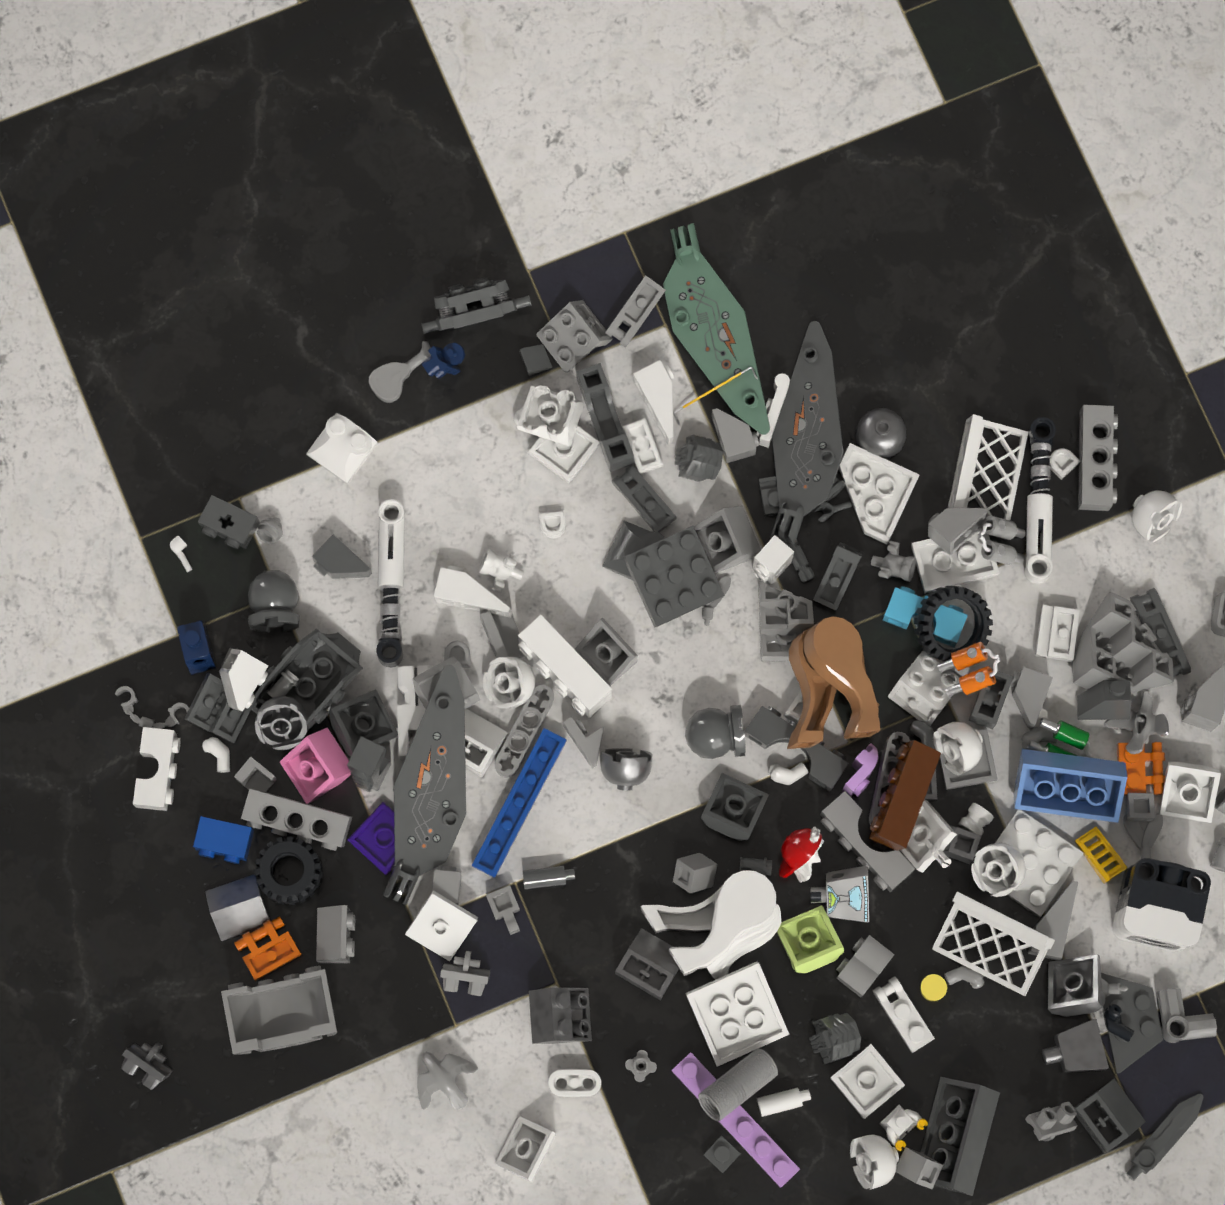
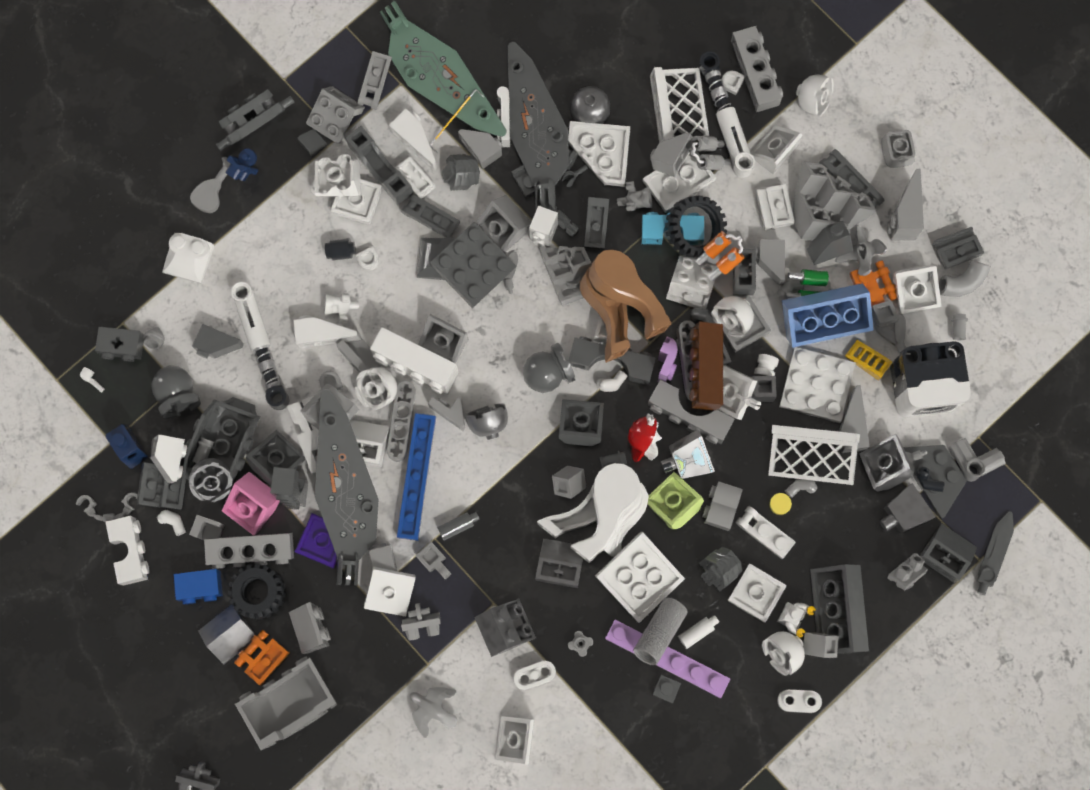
camera: 15 degrees left, 0 degrees up
white cylinder [971,842,1026,897] -> none
none -> black brick [325,238,356,261]
none -> white slope [751,125,803,174]

